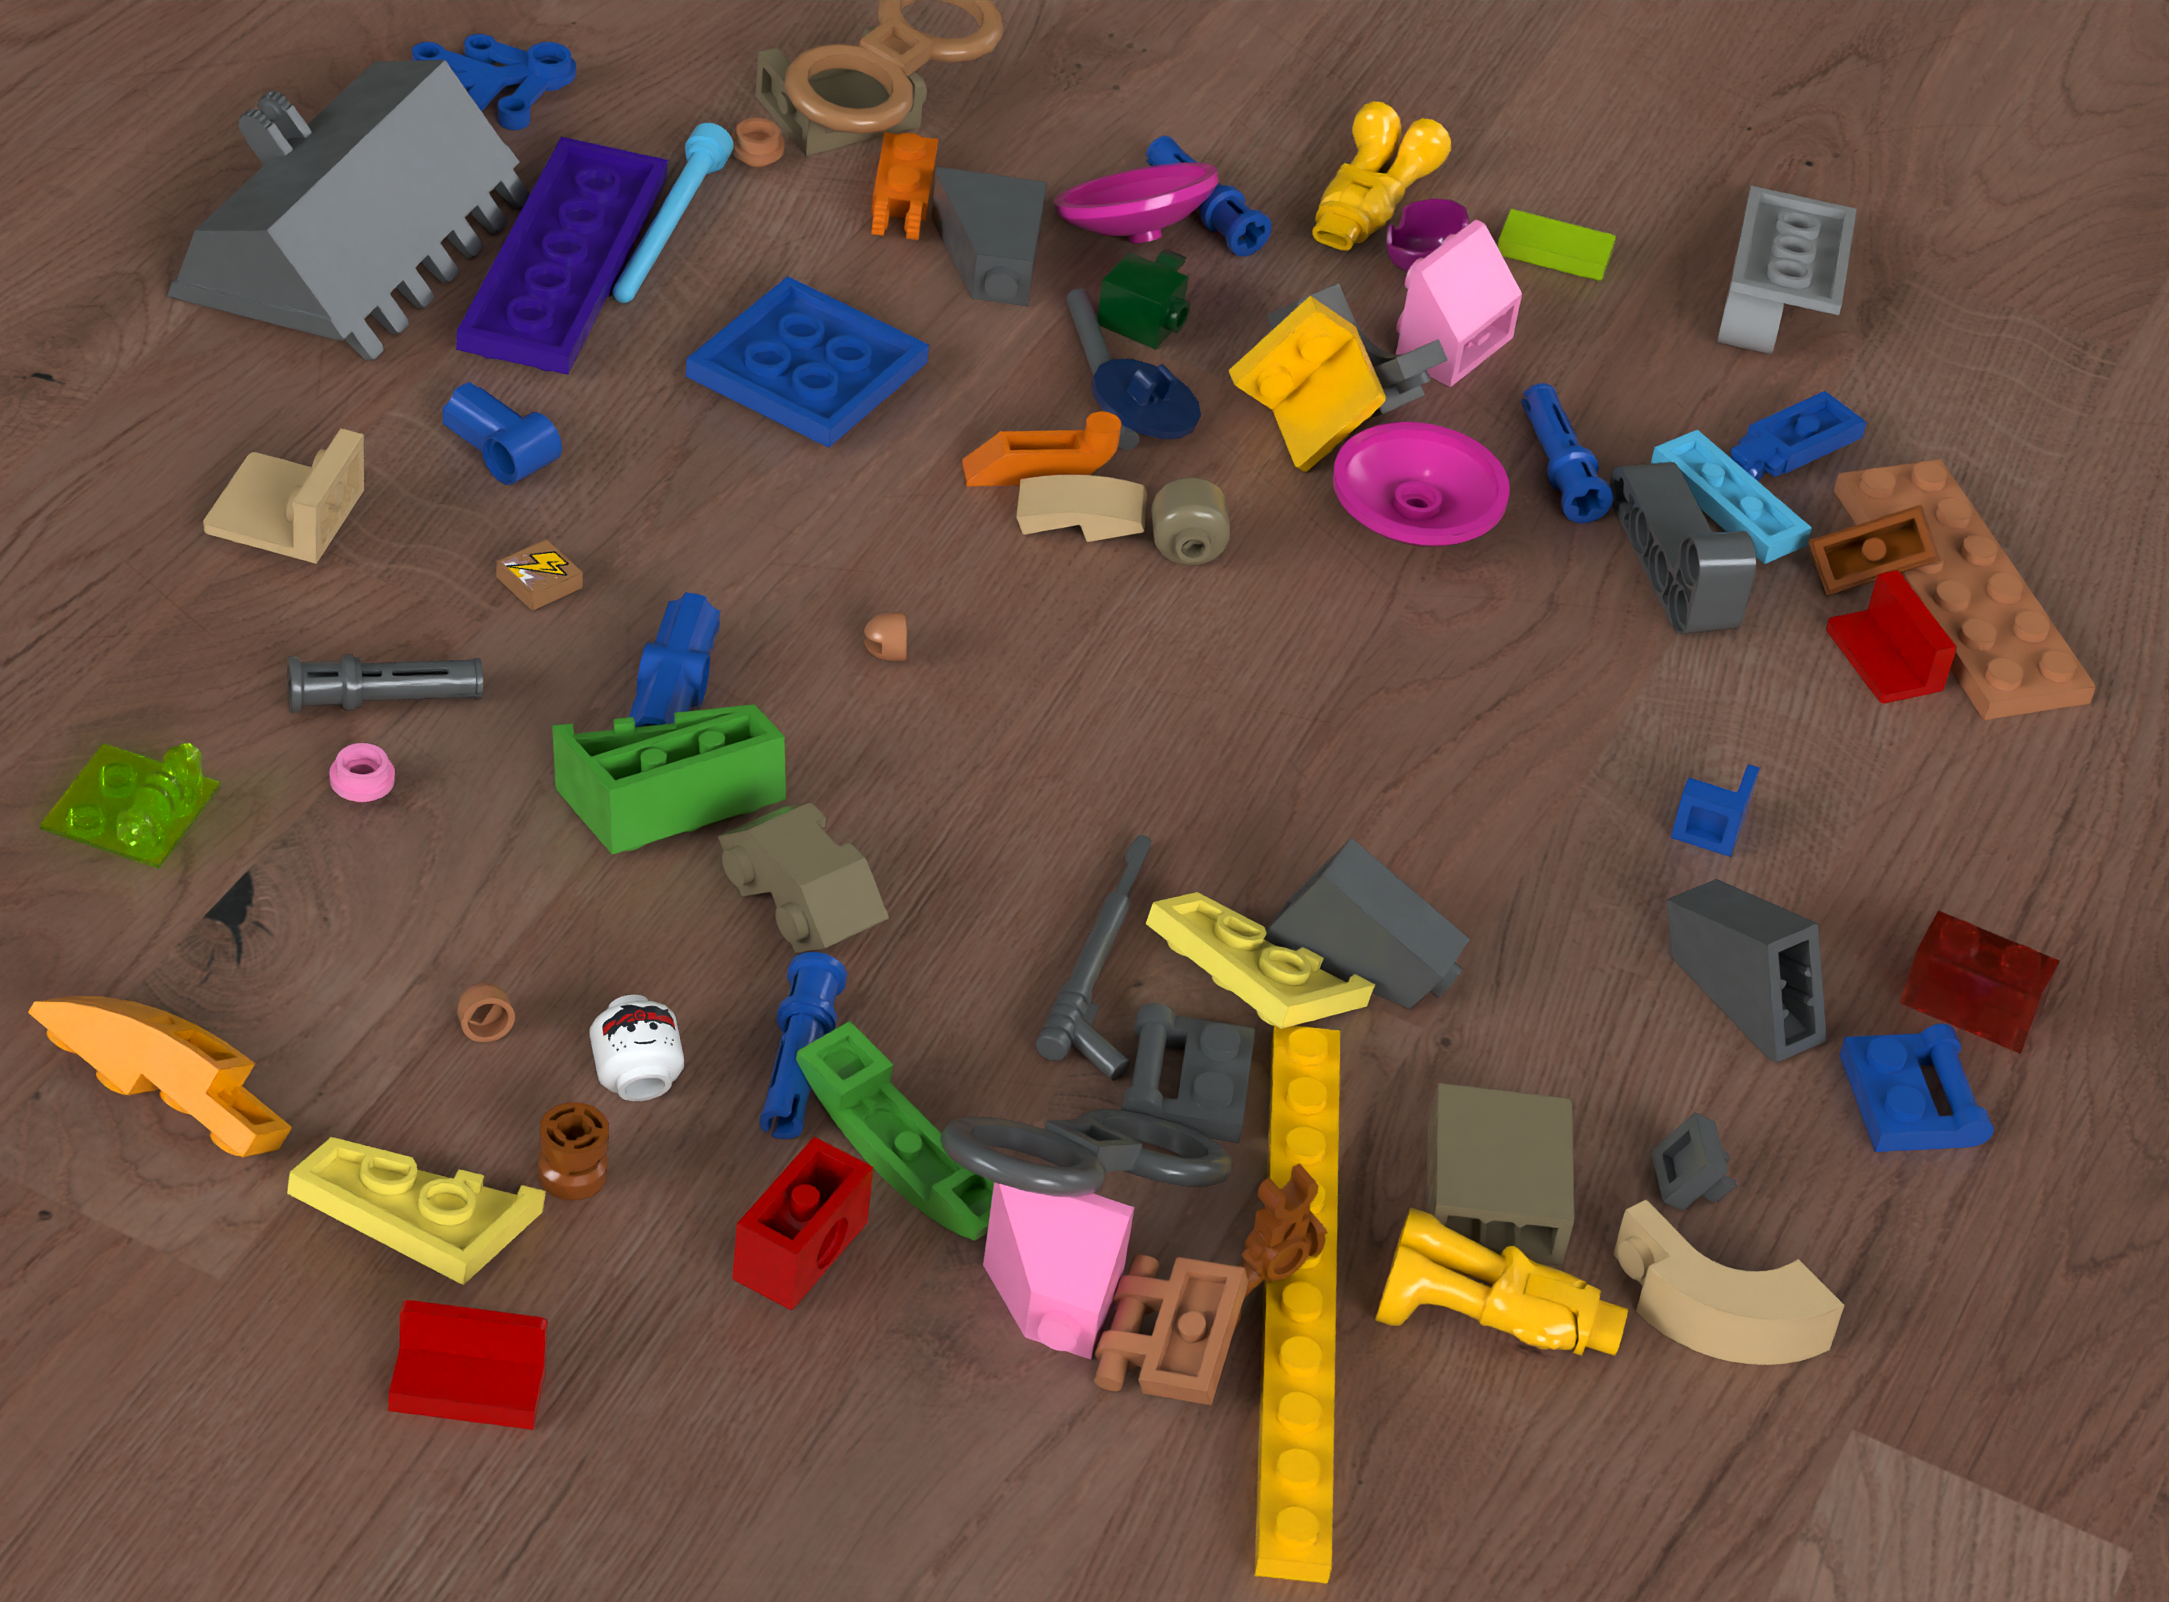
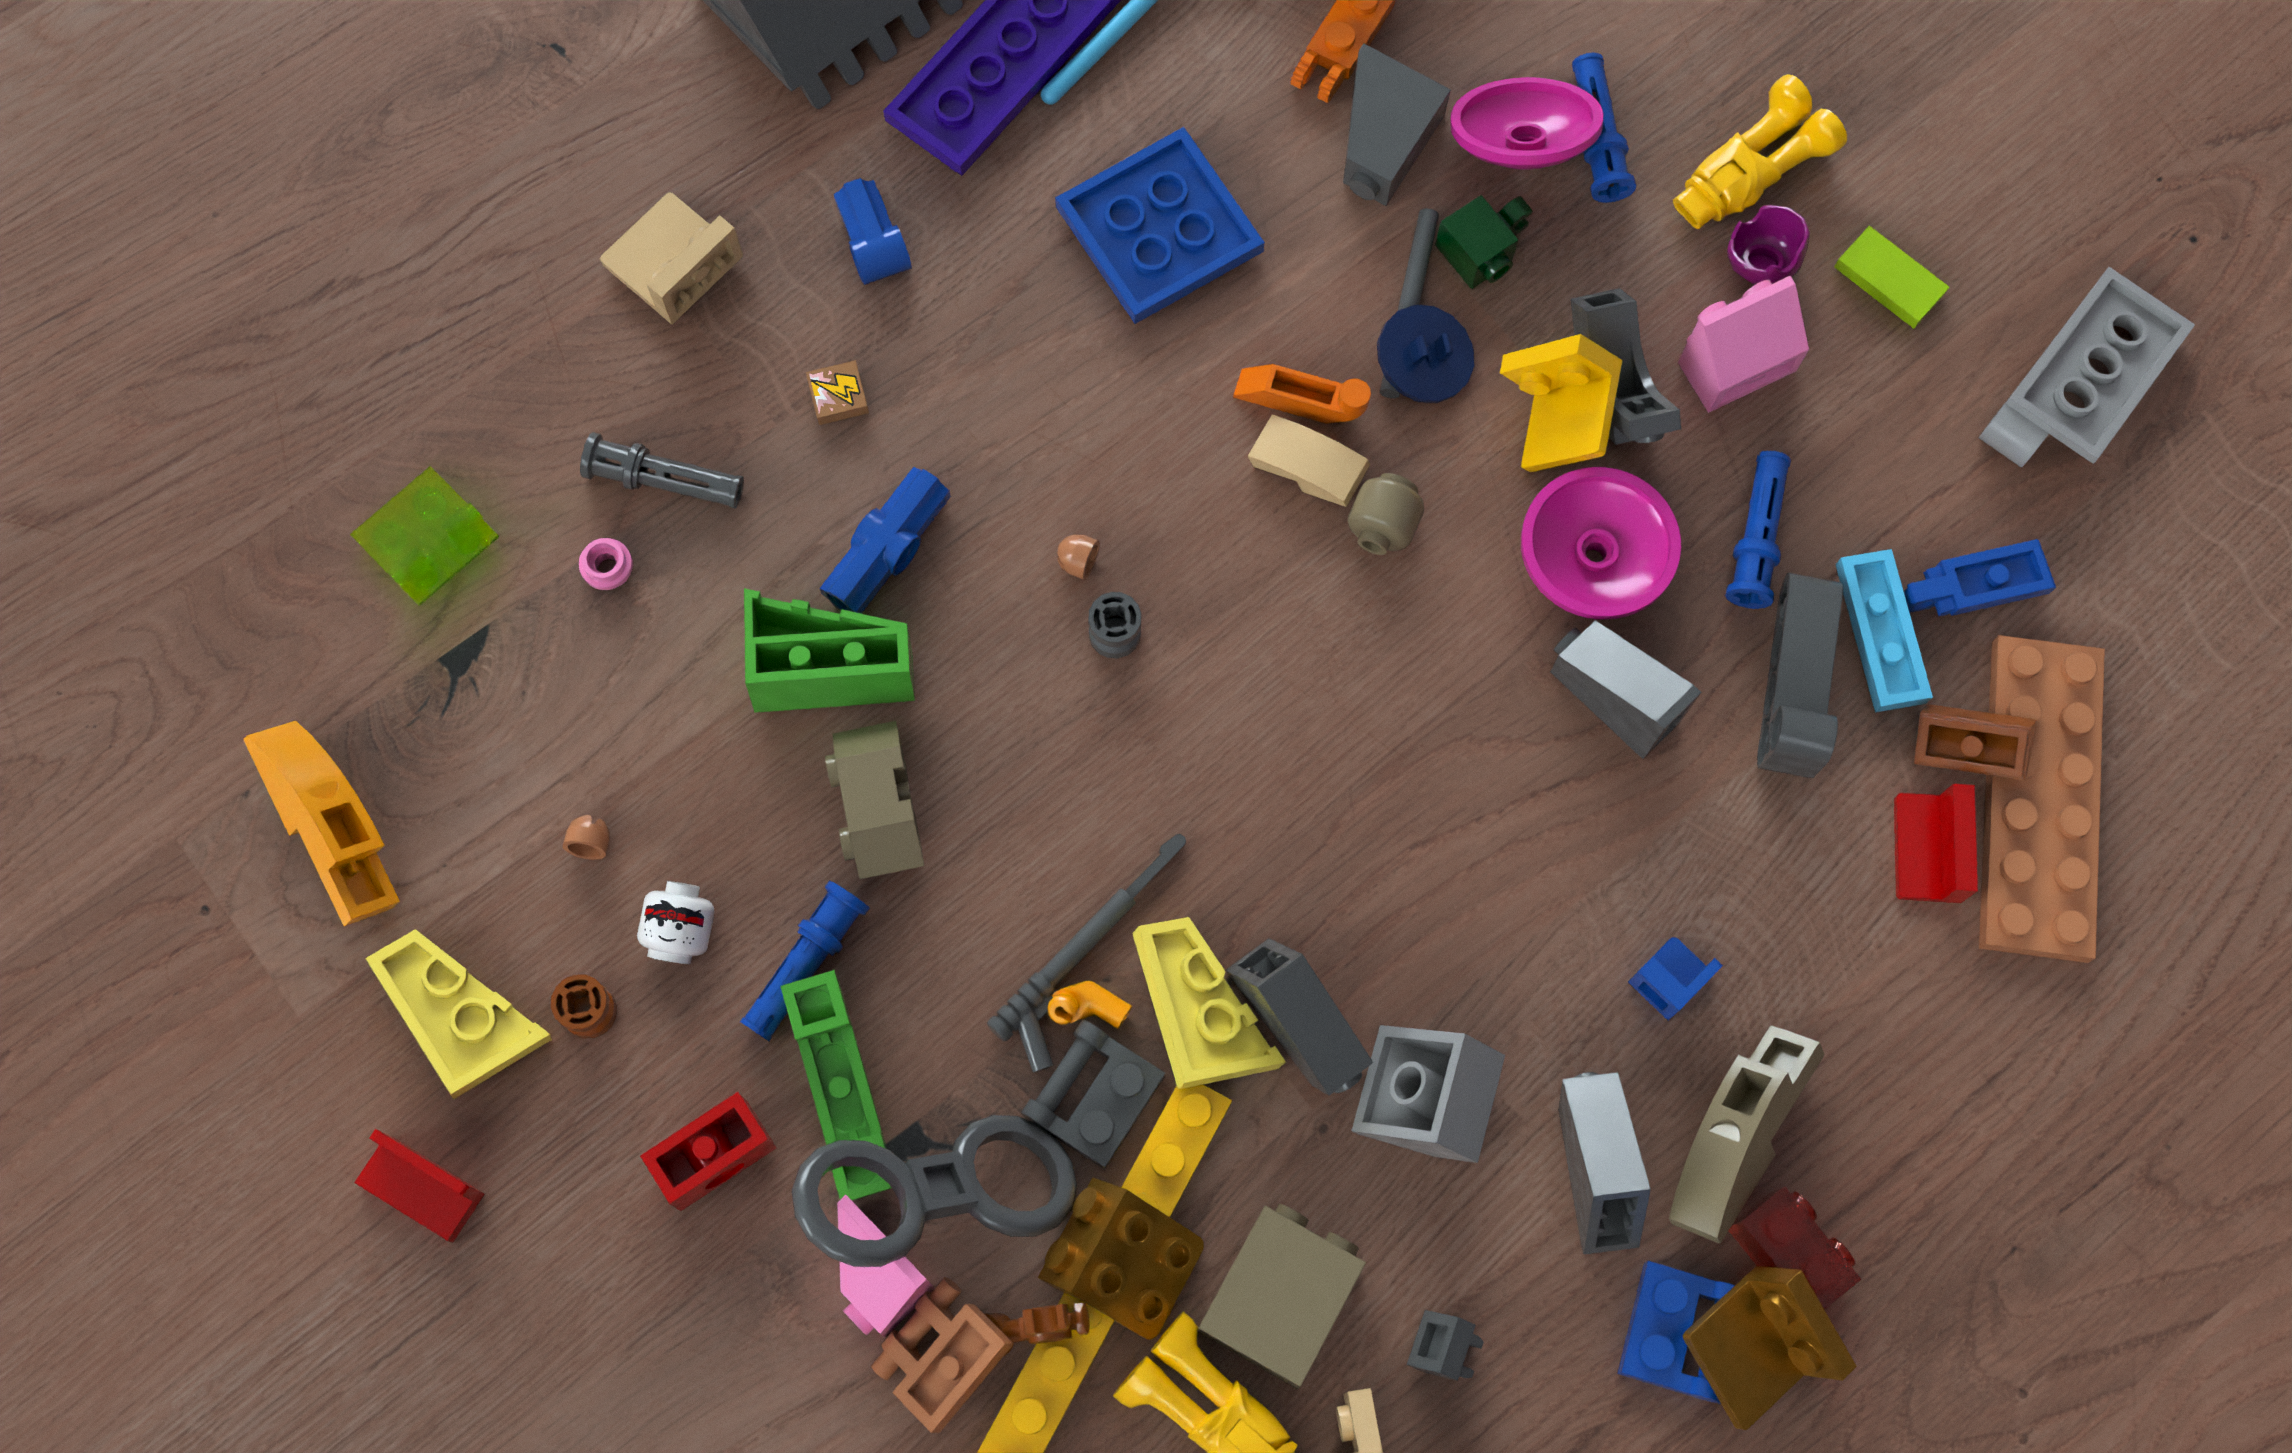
camera: 30 degrees right, 30 degrees up
none -> pearl gold bracket [1037,1177,1204,1340]
none -> light orange arm [1047,981,1132,1029]
none -> dark grey wheel [1088,592,1141,659]
none -> light grey slope [1351,1025,1505,1163]
none -> slope [1550,620,1702,759]
none -> dark tan slope [1669,1025,1825,1244]
none -> pearl gold bracket [1683,1266,1857,1430]

